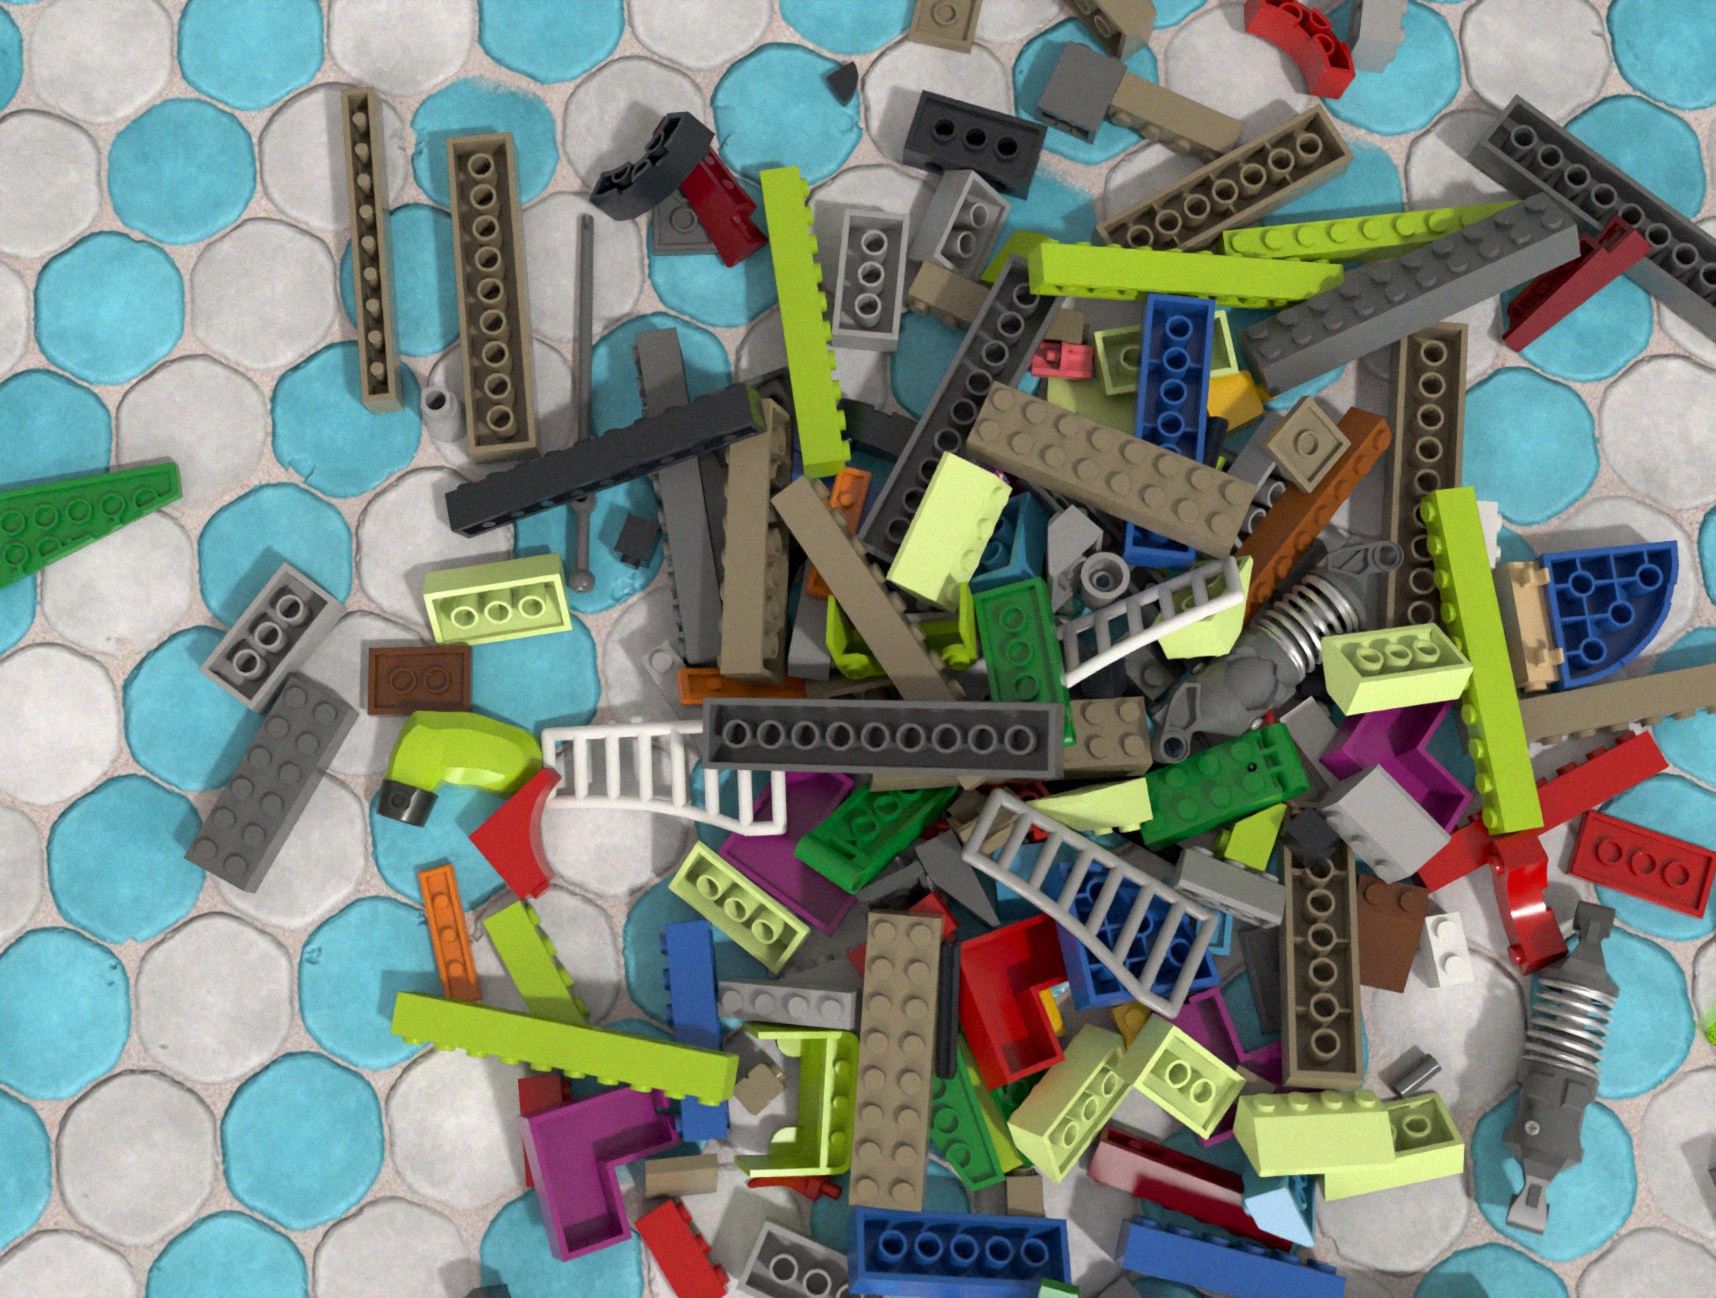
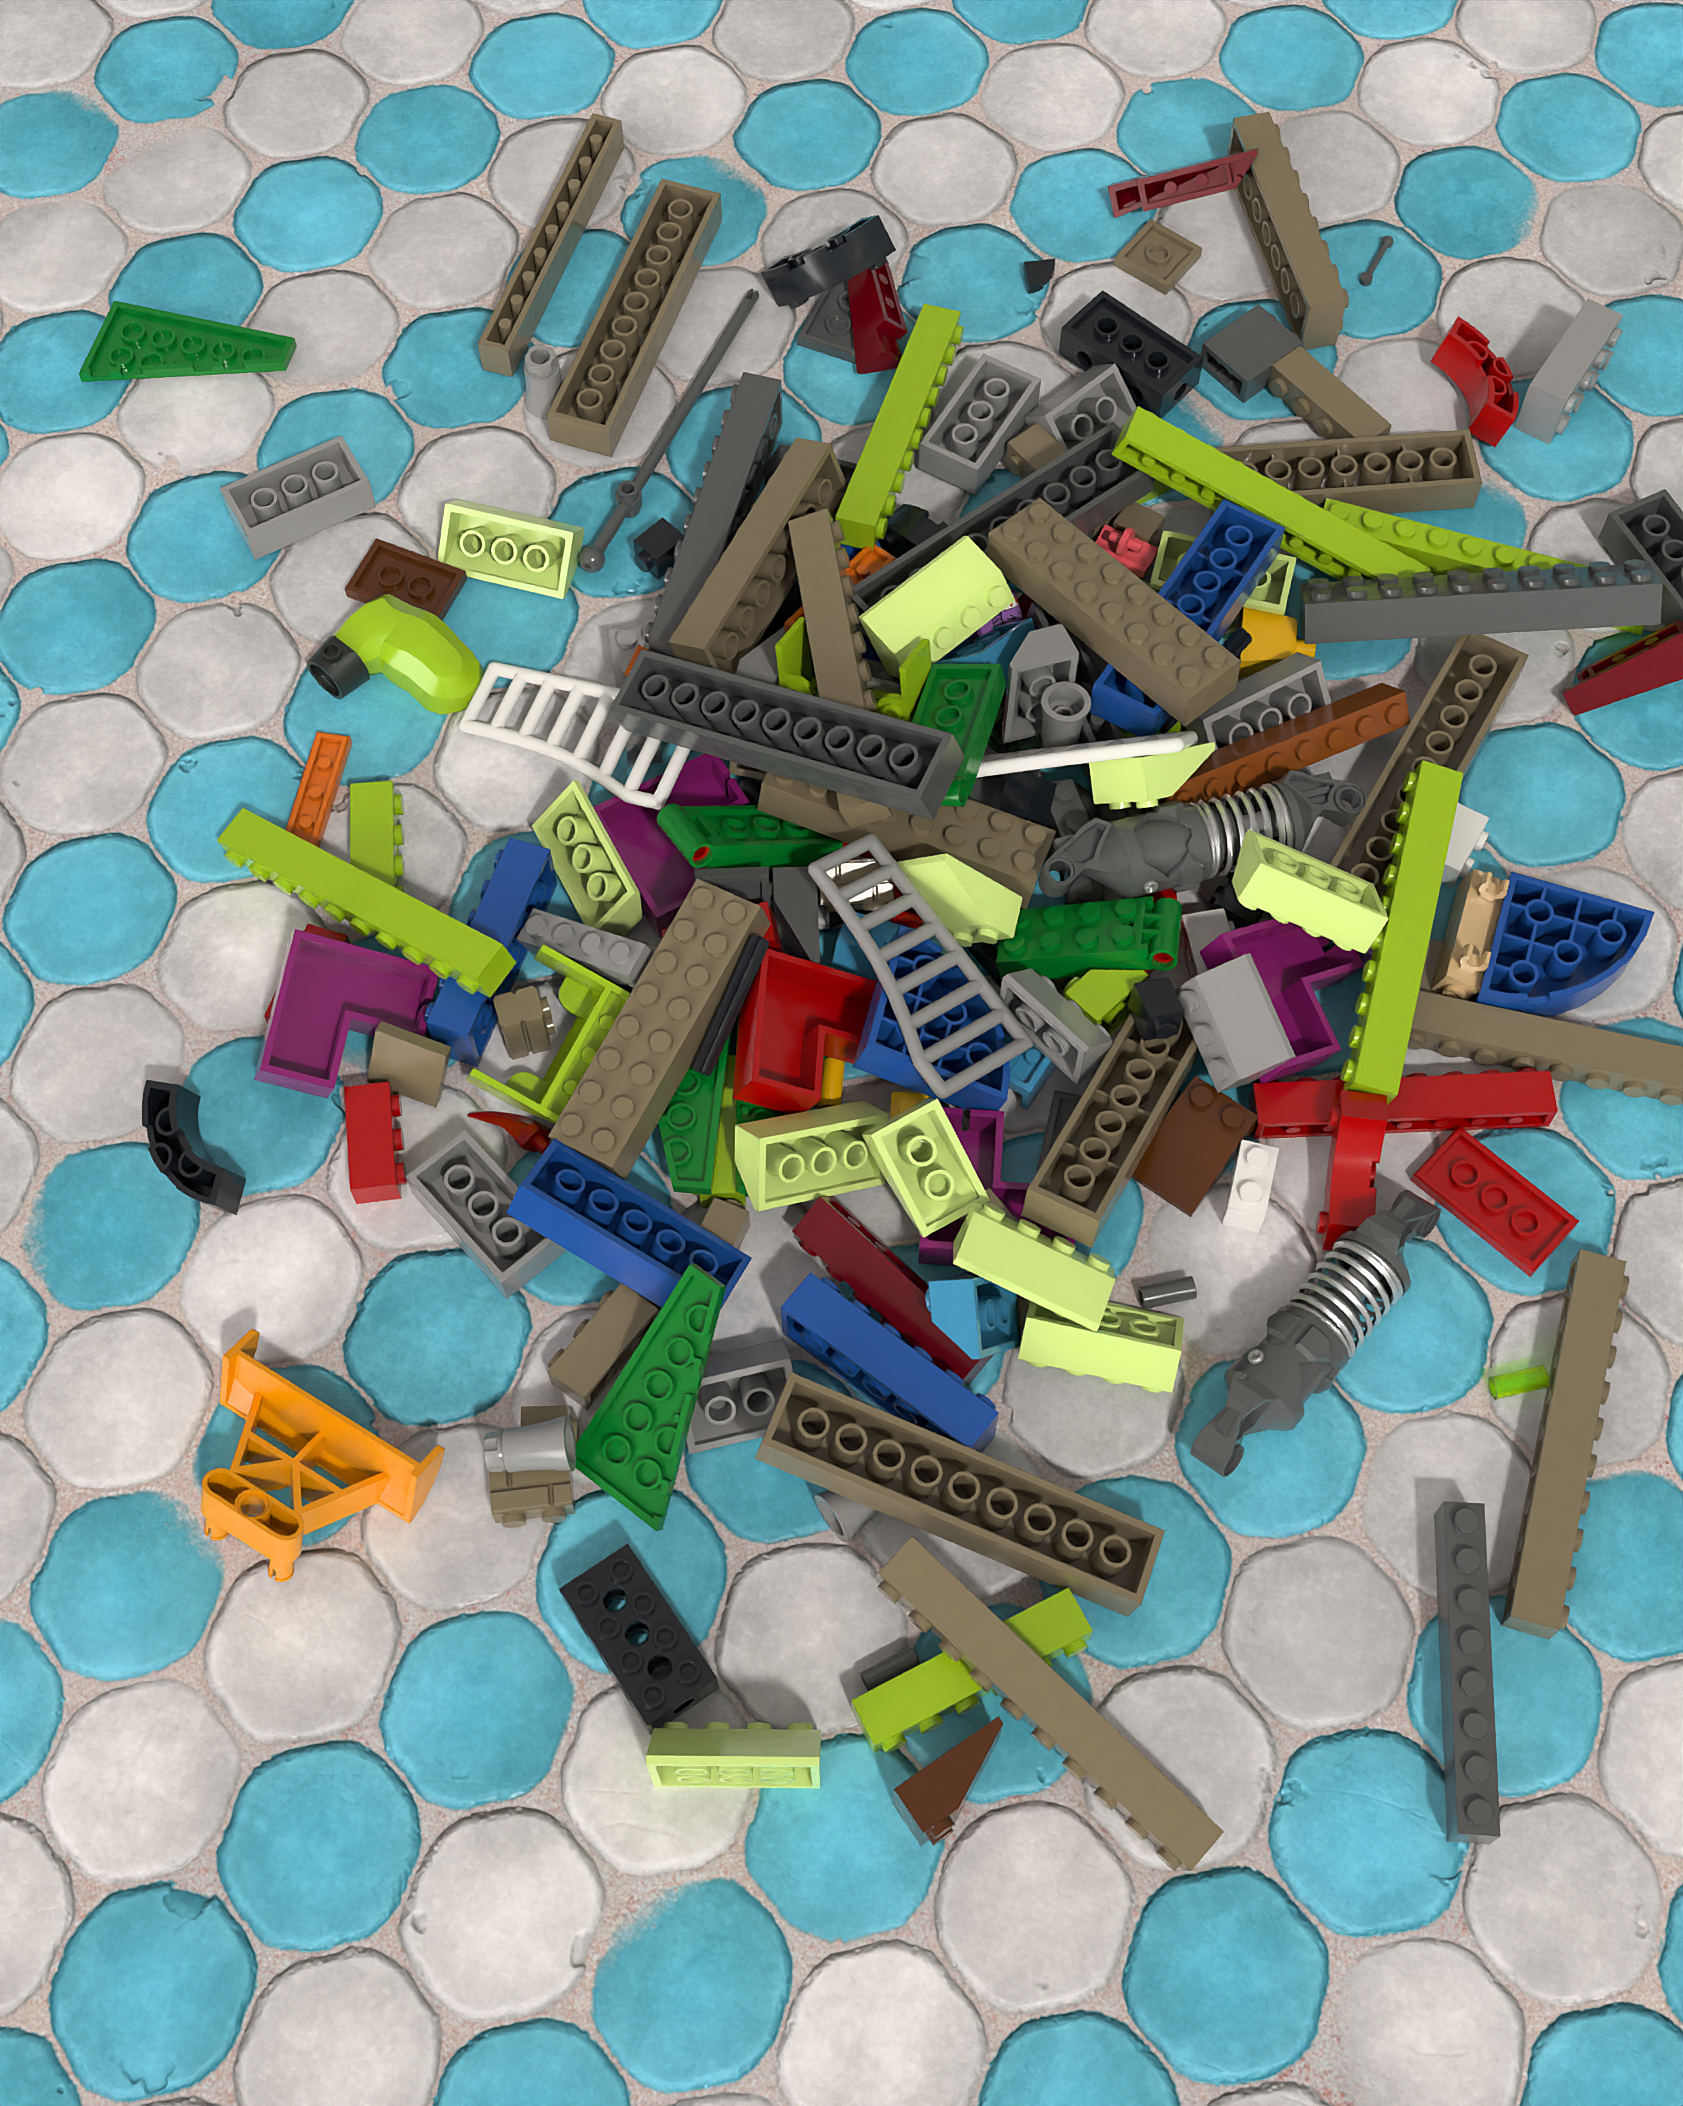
camera: 25 degrees right, 15 degrees down
dark grey brick [184,676,360,894] -> none
black brick [445,383,768,539] -> none
red arch [468,768,562,900] -> none
dark tan tile [1260,396,1352,493] -> none

